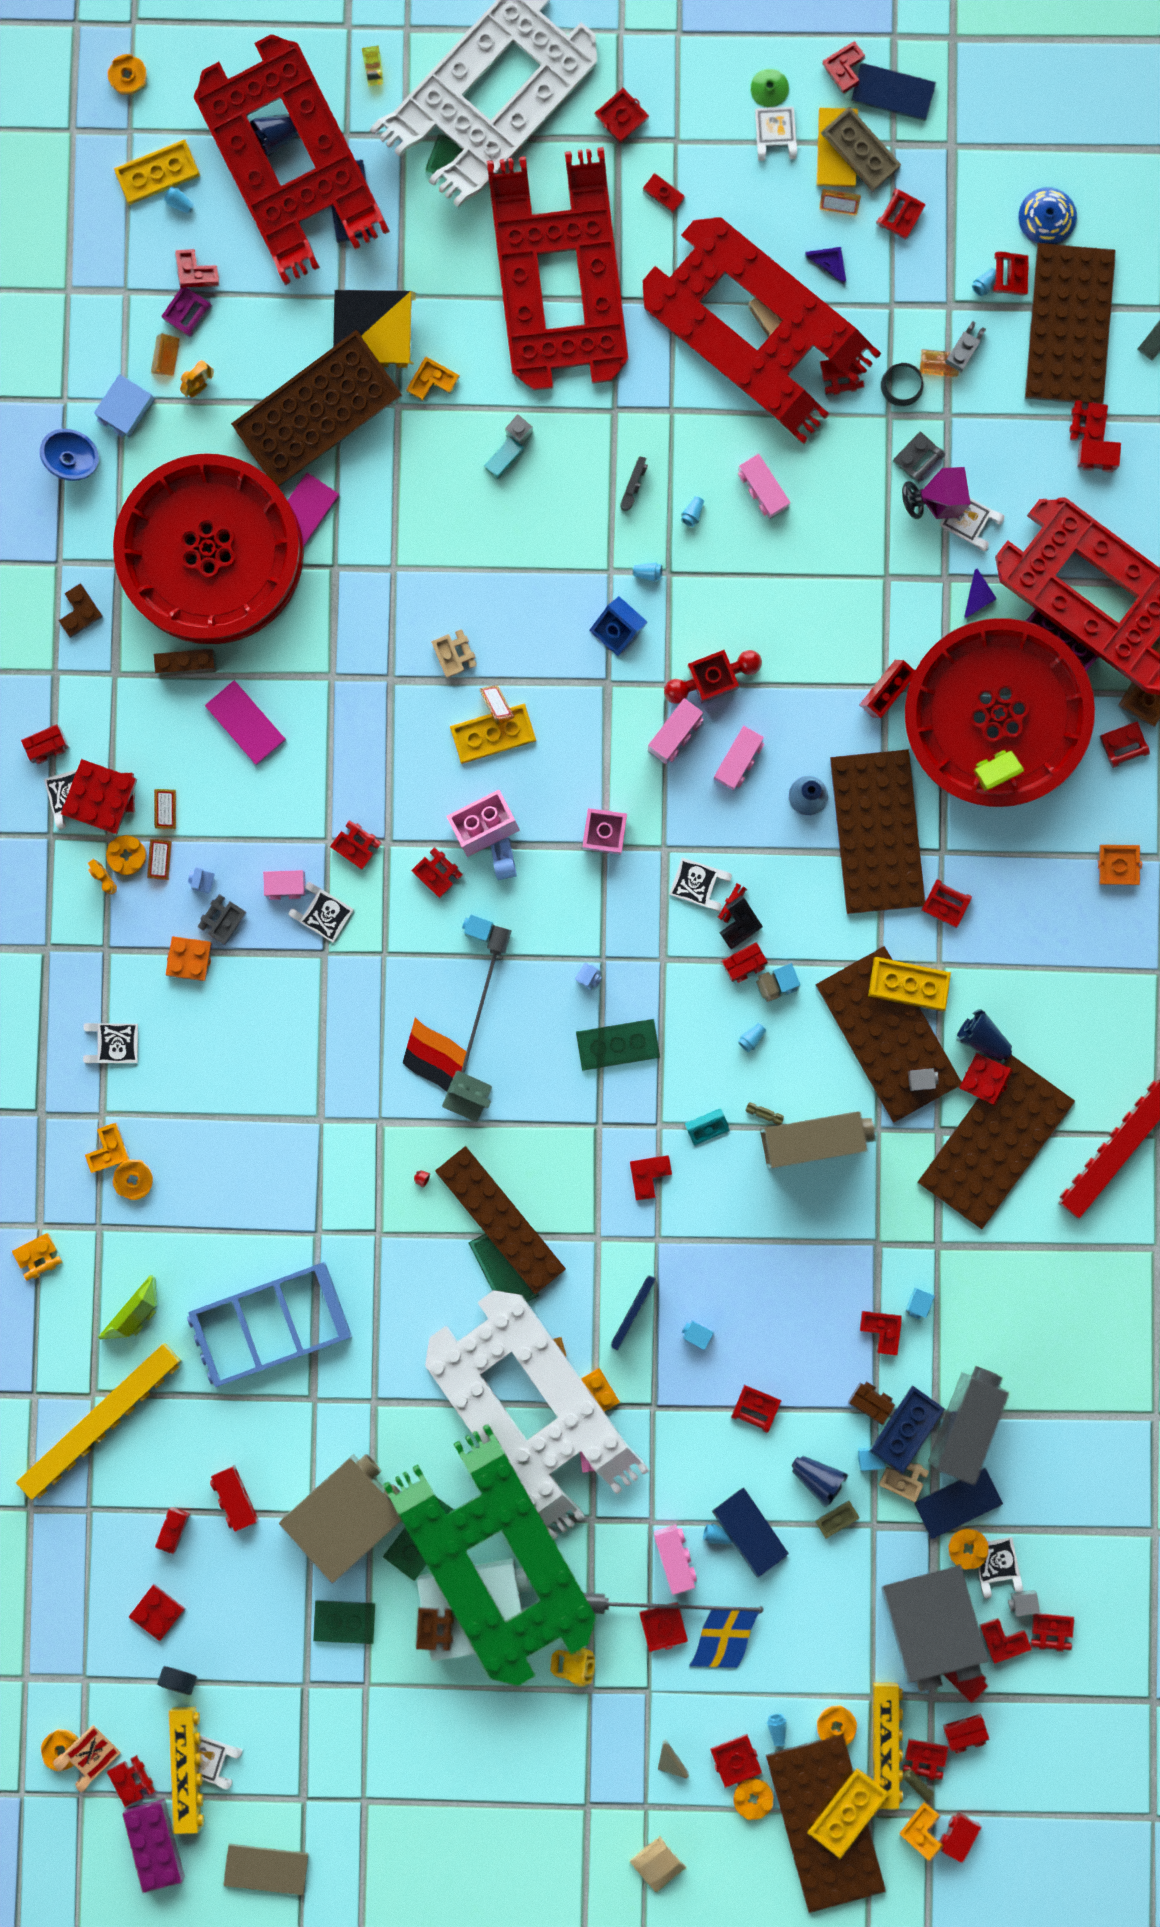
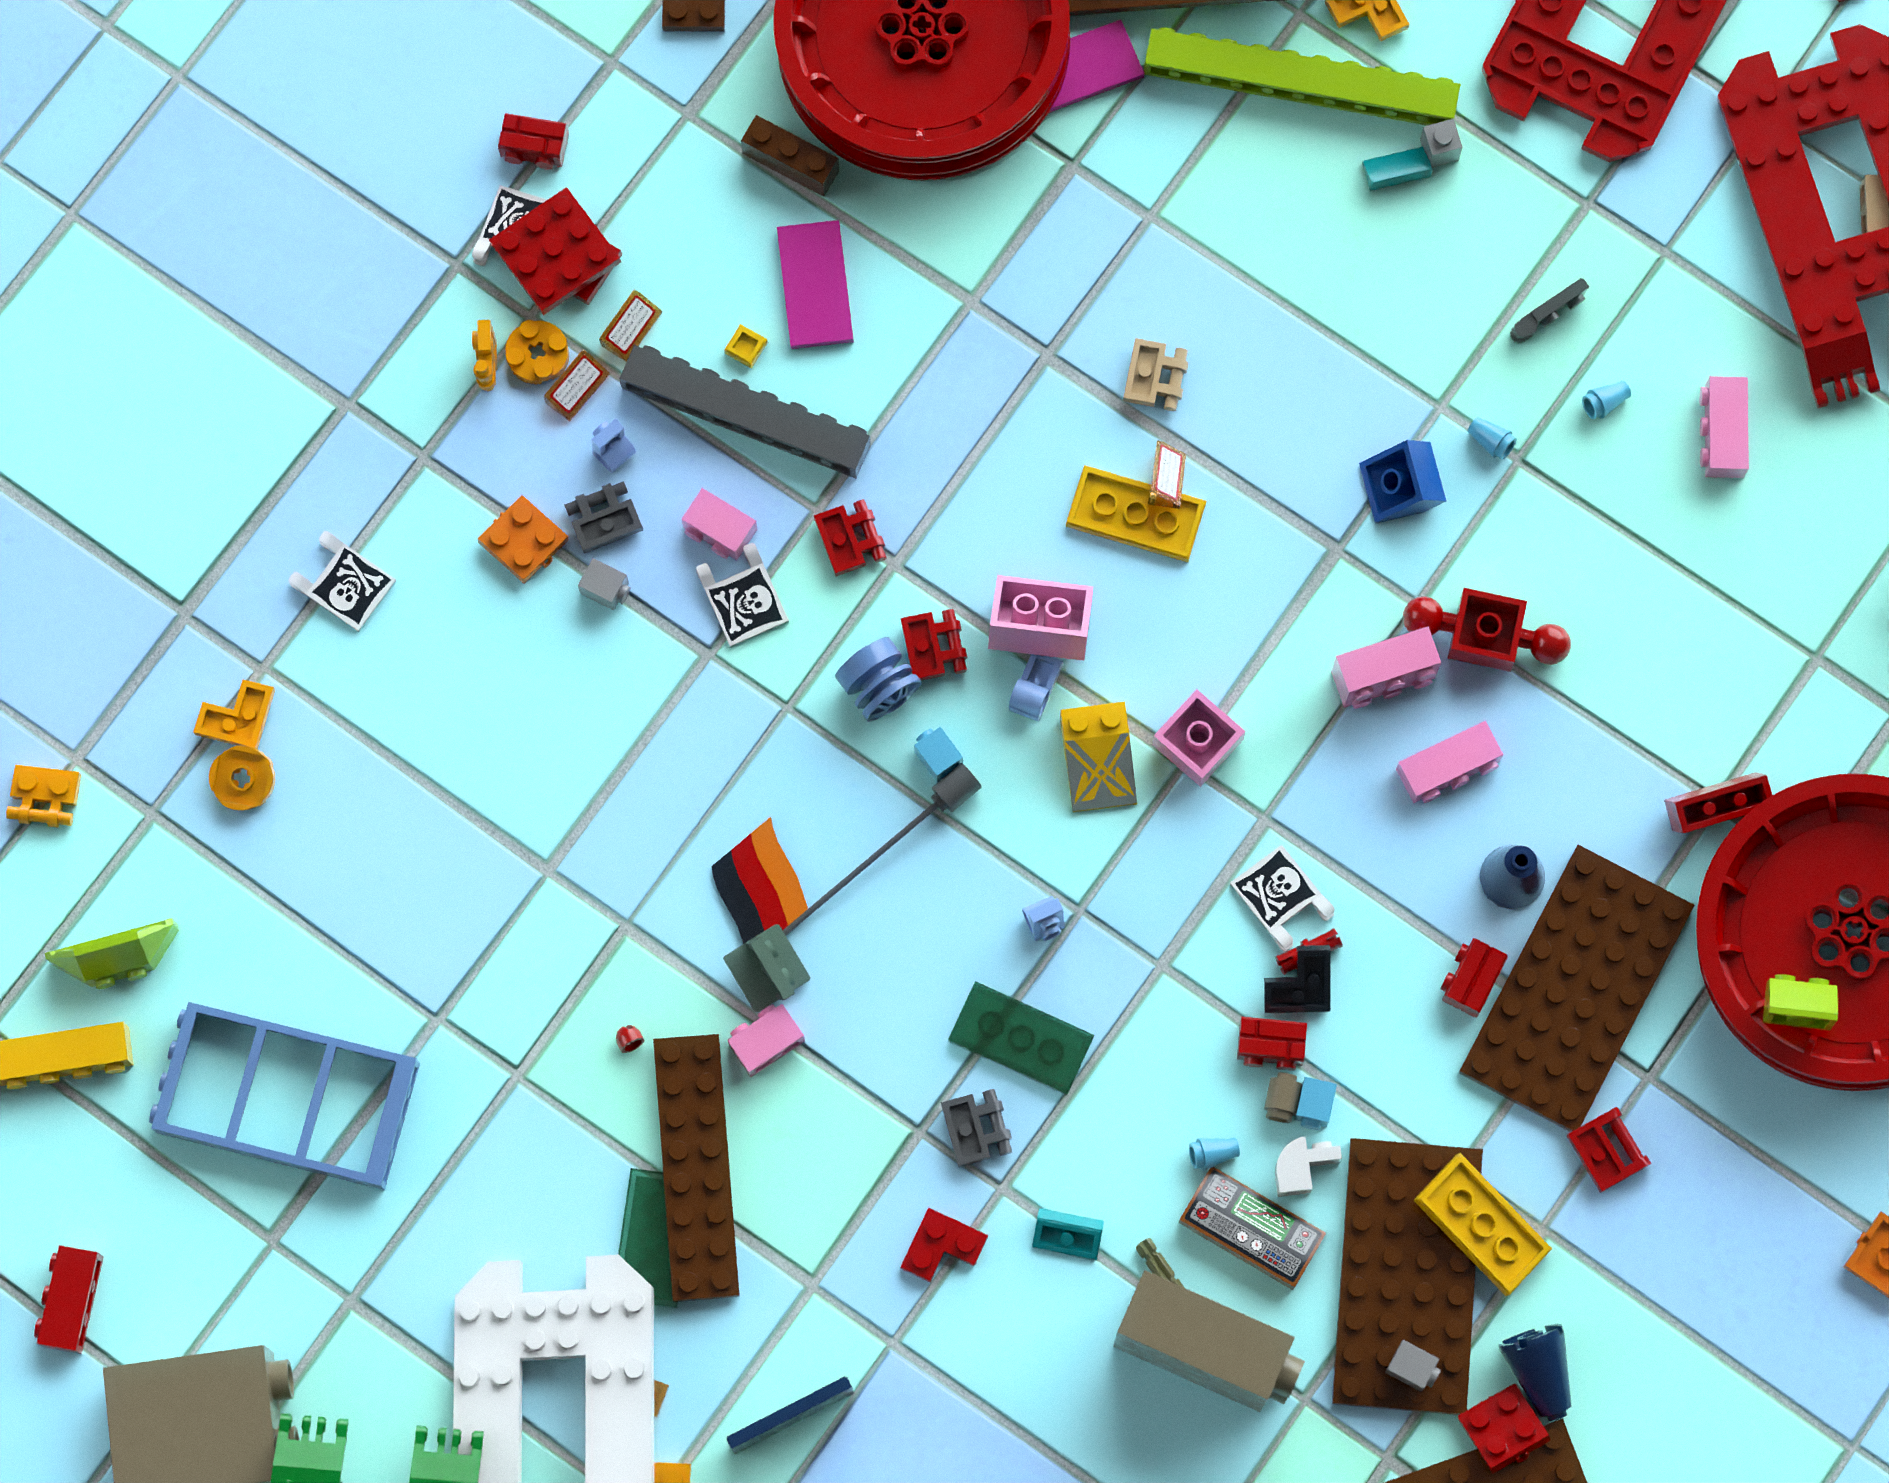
camera: 30 degrees right, 10 degrees down
none -> light grey brick [578,558,631,610]
none -> dark grey brick [619,345,871,479]
none -> yellow tile [724,324,768,369]
none -> bright pink brick [727,1004,805,1077]
none -> medium blue wheel [835,637,922,722]
none -> dark grey plate [941,1089,1012,1167]
none -> yellow slope [1060,701,1137,813]
none -> lime brick [1144,27,1461,126]
none -> slope [1178,1167,1326,1290]
none -> white brick [1275,1136,1342,1197]
none -> red brick [1440,938,1508,1018]

